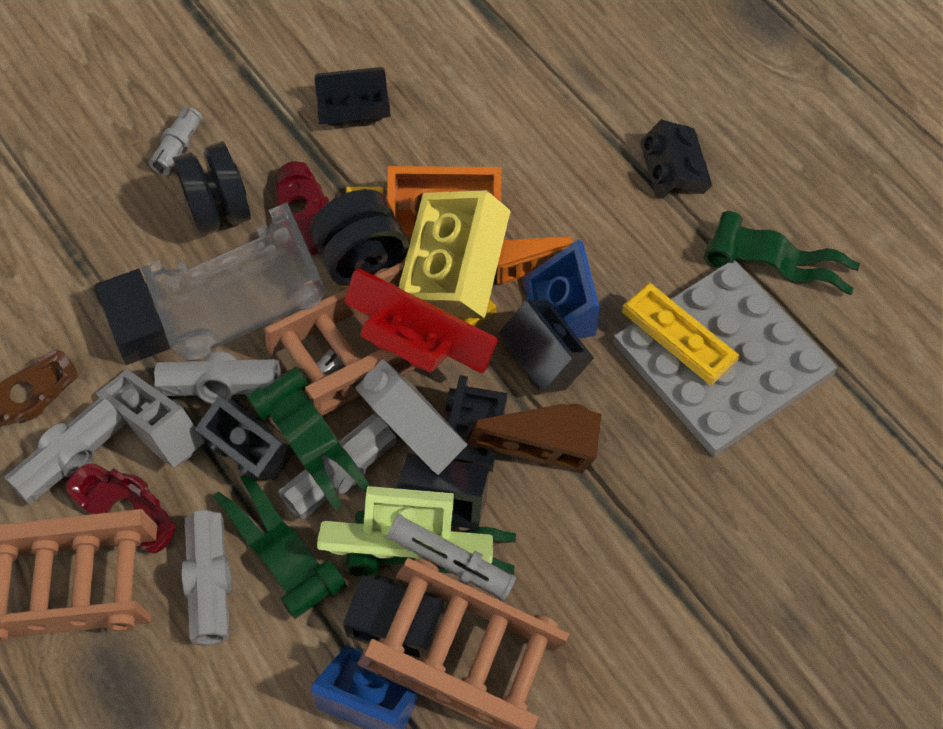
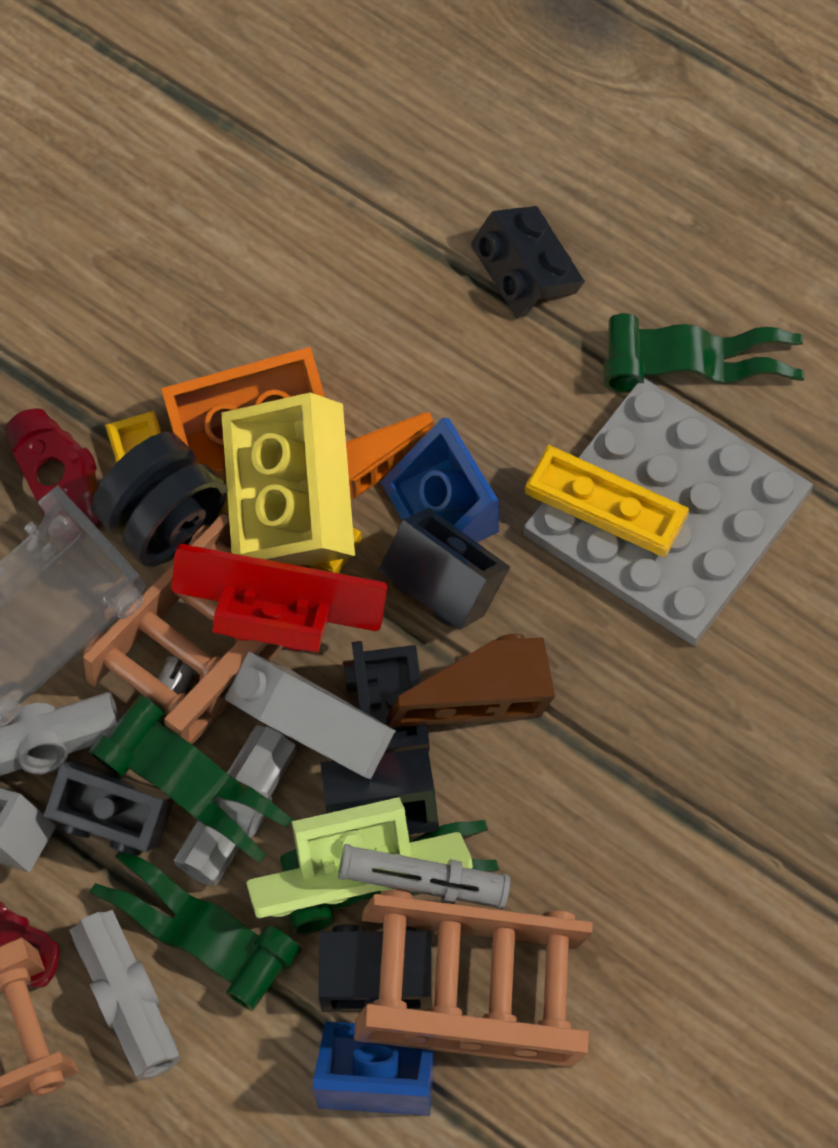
camera: 15 degrees left, 5 degrees up
black bracket [314,67,391,126] -> none

